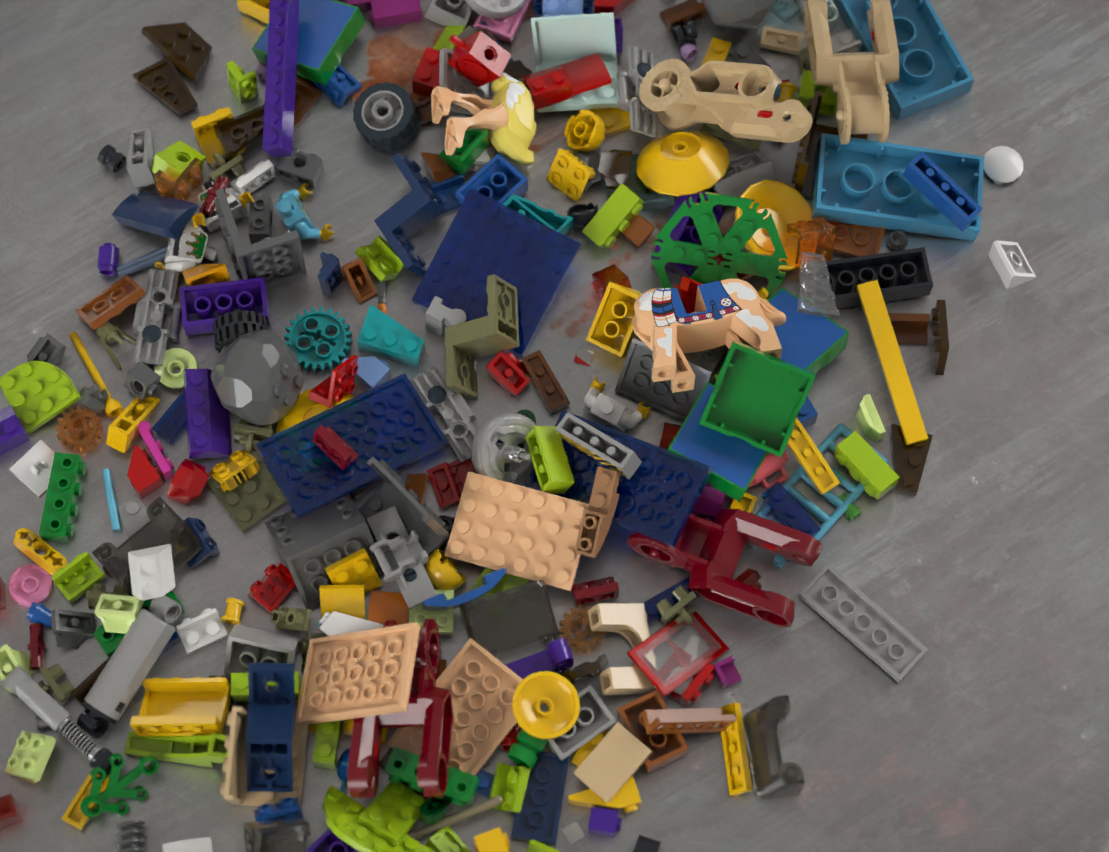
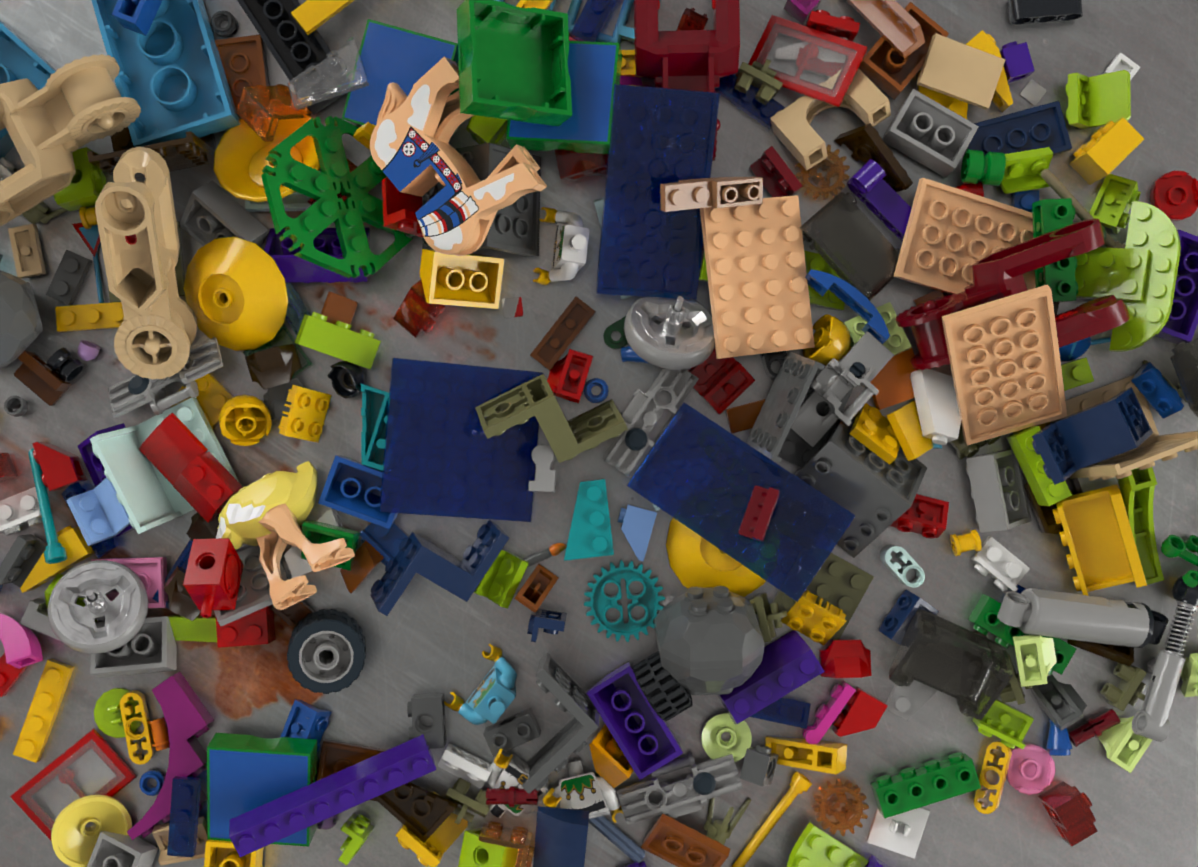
camera: 115 degrees left, 20 degrees up
dark grey tile [79,384,109,413] -> none
medium azure bar [102,469,121,532] -> none
white slope [128,544,175,601] -> none
olive hips [271,607,312,632] -> none
red bracket [308,355,359,408] -> none
yellow dish [512,671,580,739] -> none
lime brick [525,426,574,493] -> none
light grey brick [555,412,642,479] -> none
none -> blue plate [584,378,609,403]
none -> light aqua beam [880,544,925,588]

